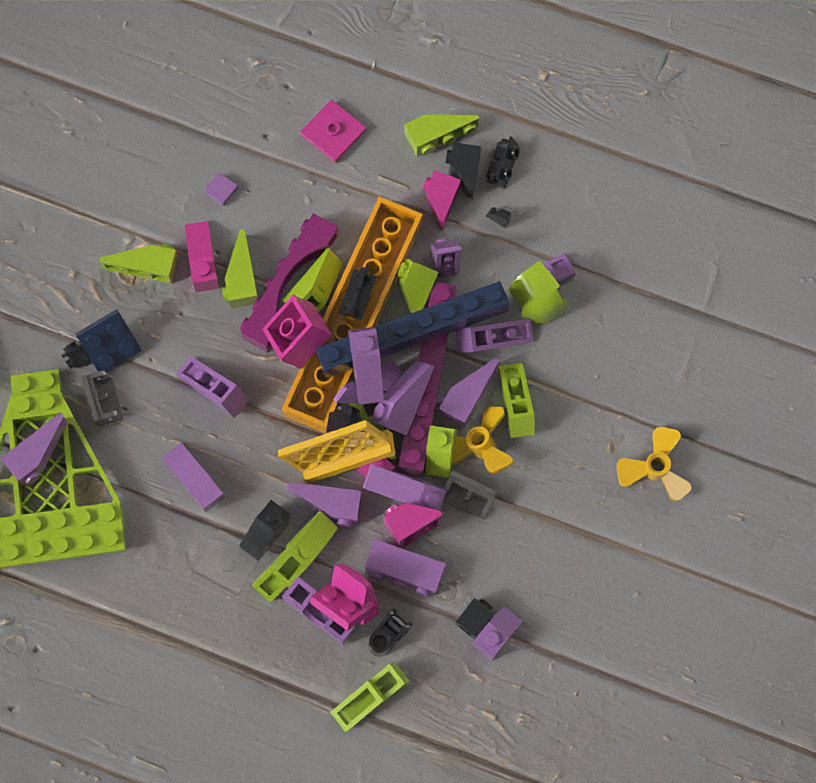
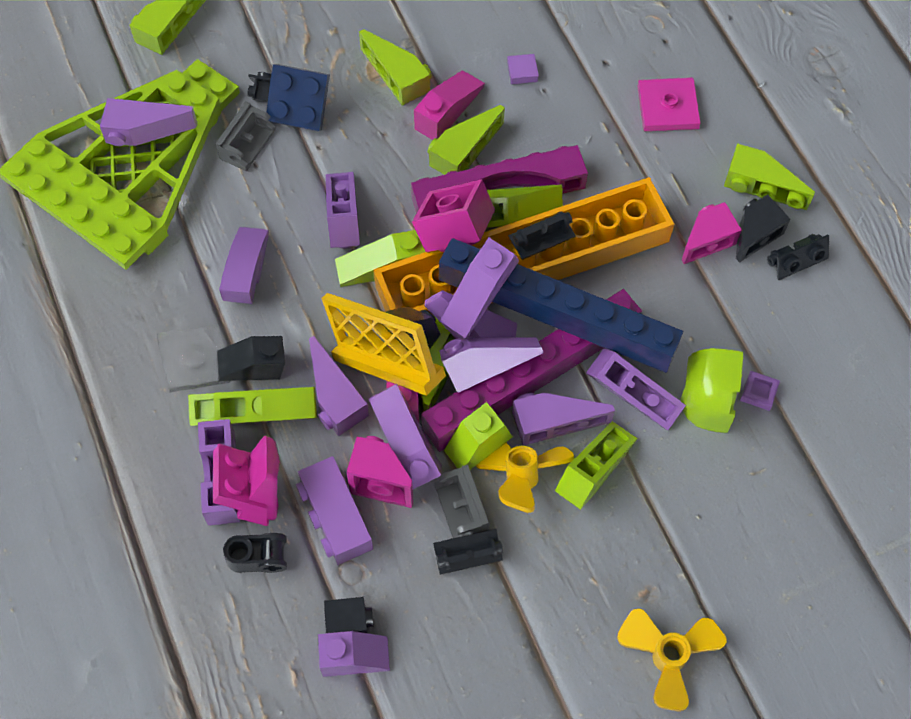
camera: 45 degrees right, 10 degrees down
lime slope [330,662,410,732] -> none
lime slope [397,258,438,313] -> none
medium lavender slope [431,238,461,278] -> none
black tile [486,207,511,228] -> none
none -> slope [335,230,425,287]
none -> black hinge [433,529,503,575]

